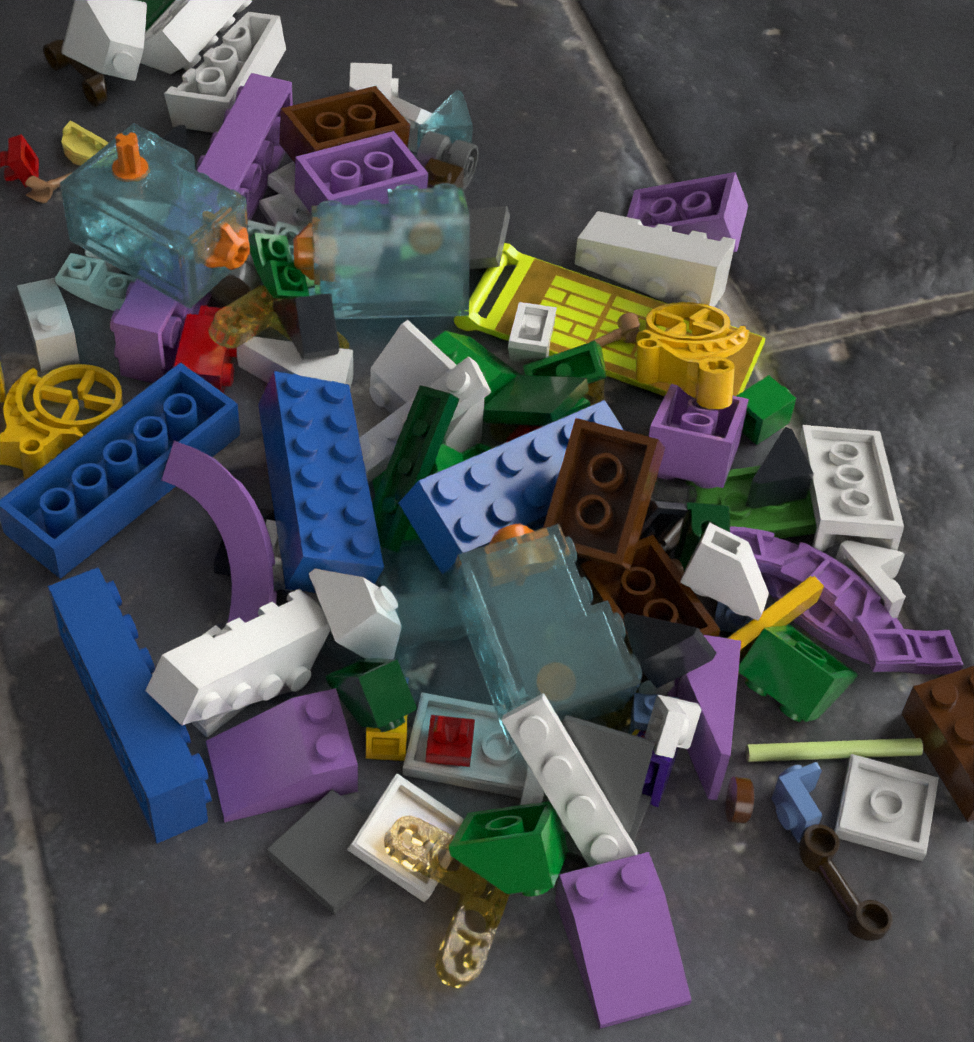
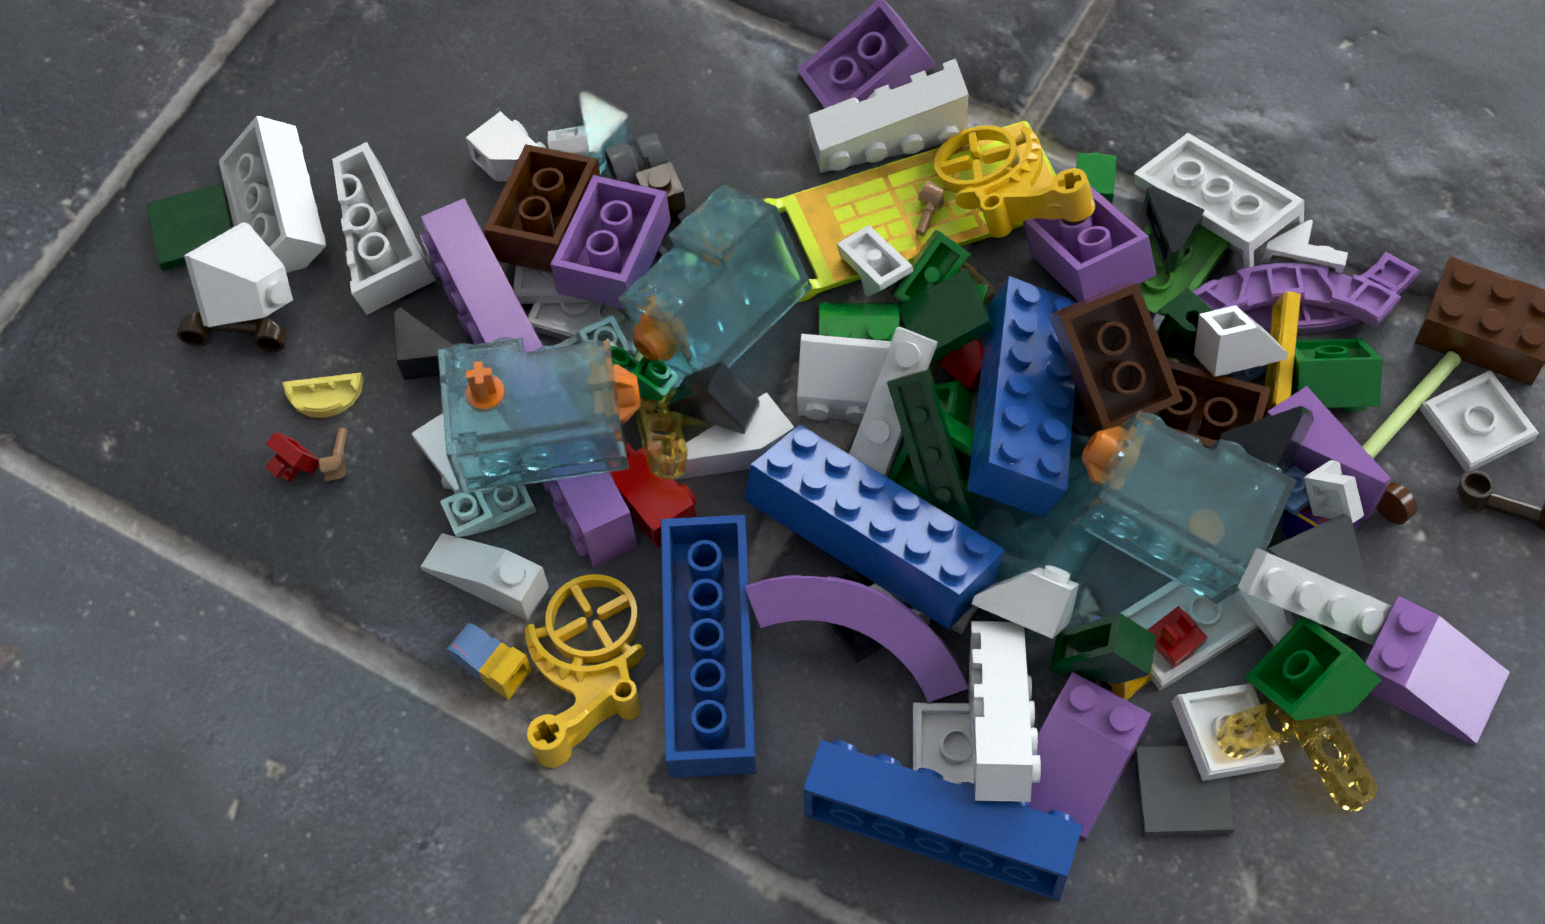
camera: 35 degrees left, 10 degrees up
medium blue bracket [771,762,822,843] -> none

